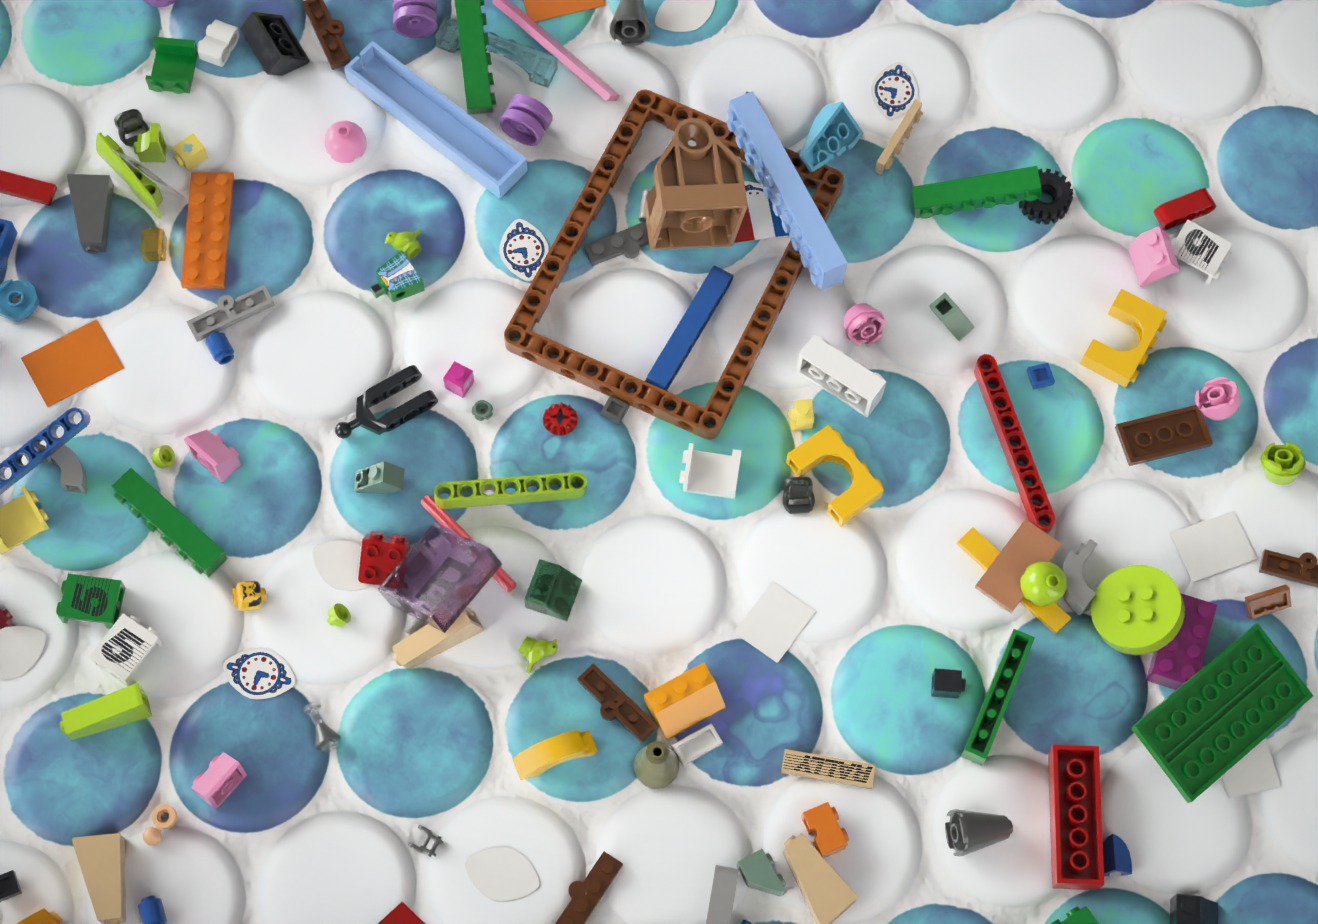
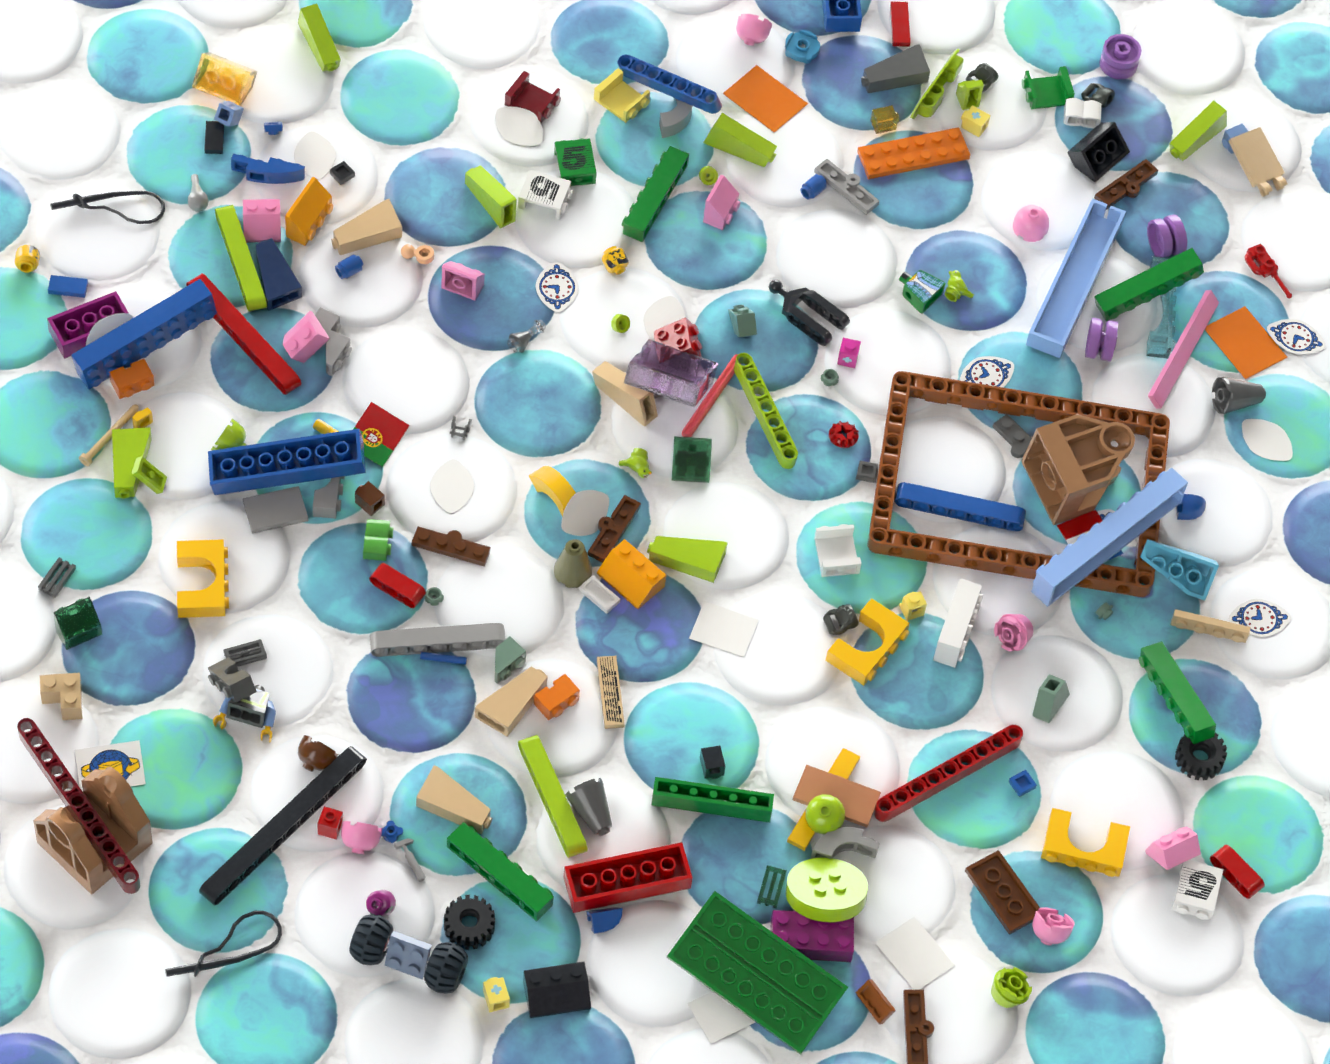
camera: 70 degrees right, 10 degrees down
white sticker [112,149,184,197] -> none
none -> lime beam [518,735,588,858]
none -> white sticker [561,490,610,536]
none -> lime slope [647,536,728,583]
none -> lime slope [703,113,777,167]
none -> clear green tile [757,865,787,908]
none -> pearl dark grey piece [1081,83,1115,108]
none -> sand green plate [1095,602,1113,620]

